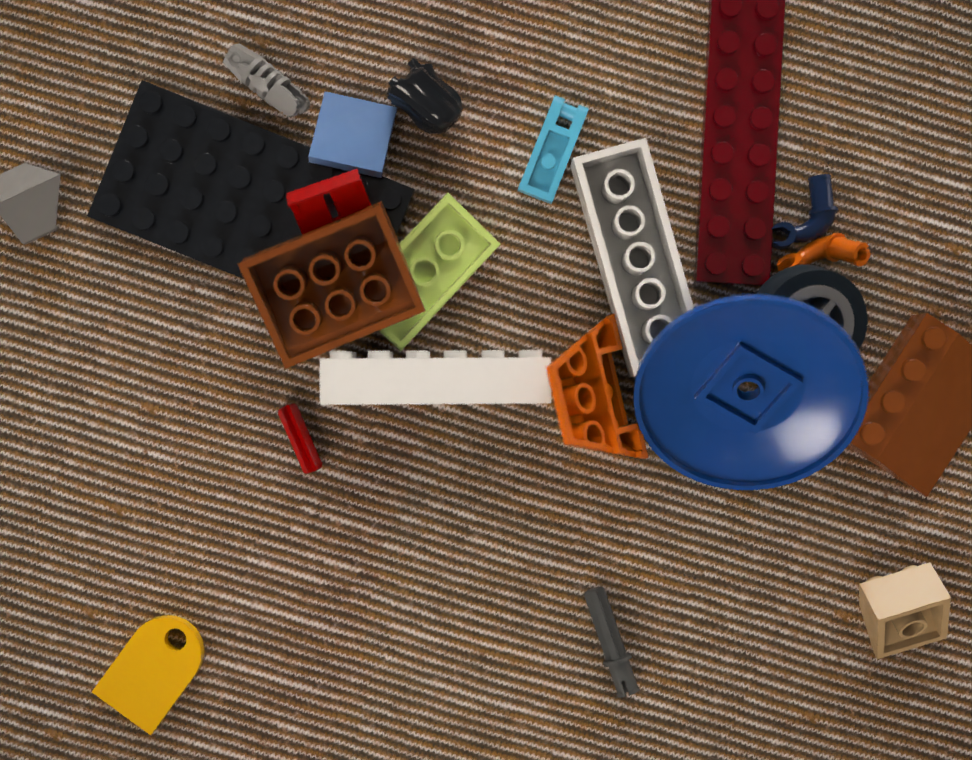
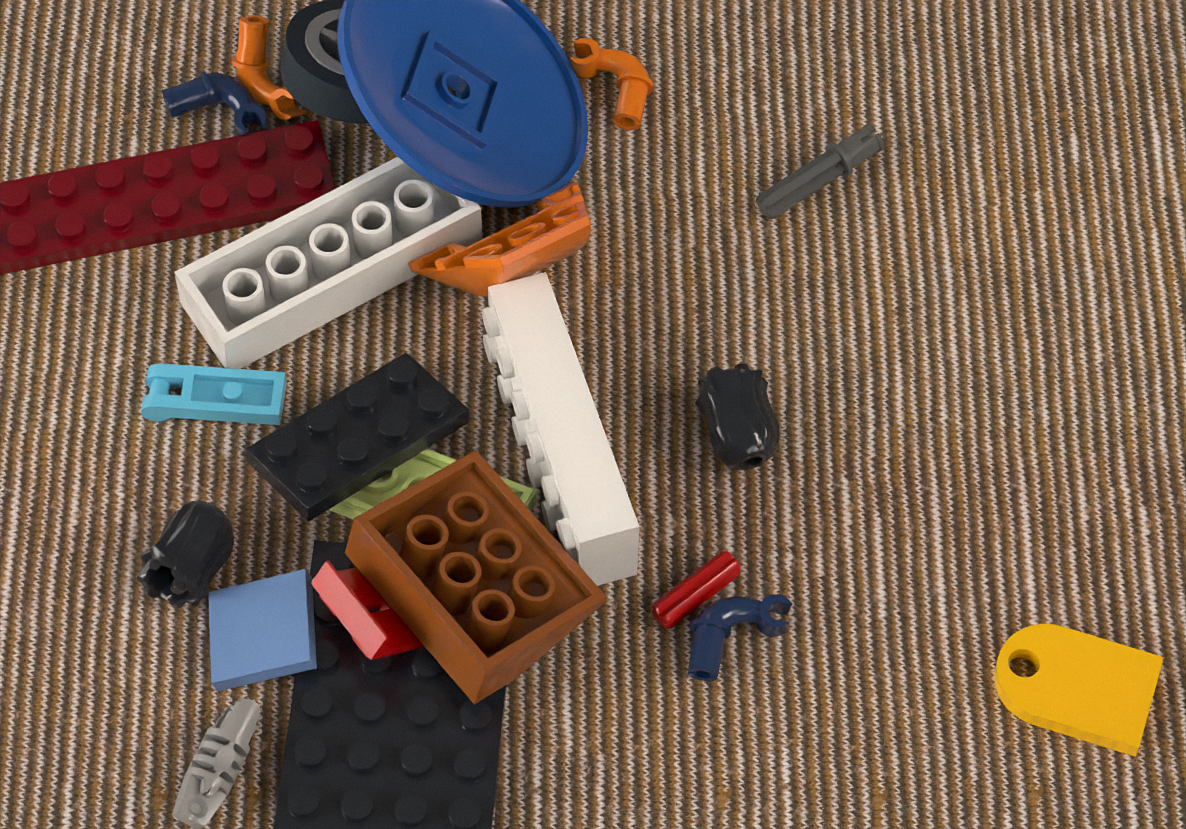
camera: 110 degrees left, 30 degrees down
none -> black plate [246,352,469,522]
none -> orange piece [570,38,654,130]
none -> dark blue piece [688,594,792,681]
none -> black piece [695,363,779,470]

